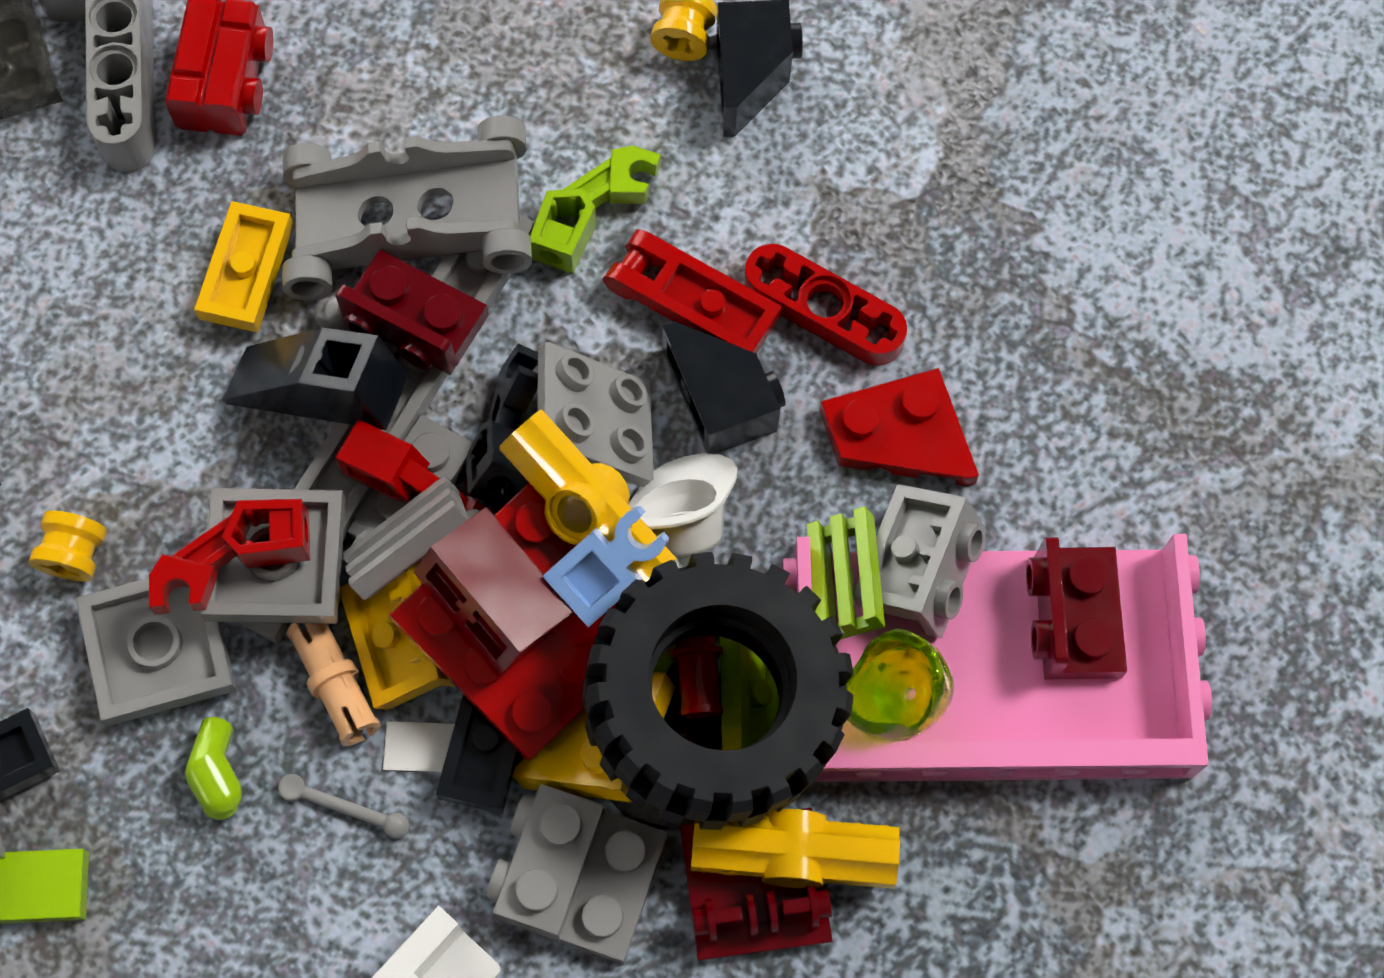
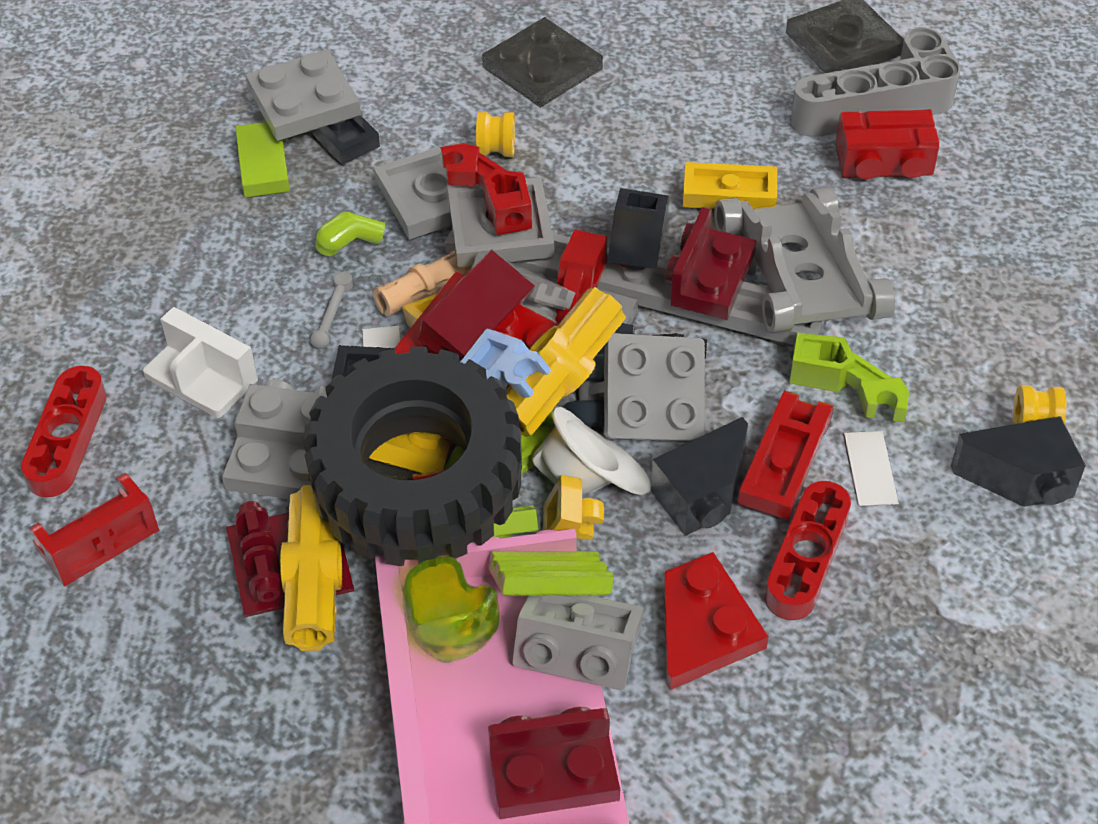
camera: 85 degrees right, 20 degrees down
none -> yellow tile [543,474,604,540]
none -> white sticker [844,431,899,506]

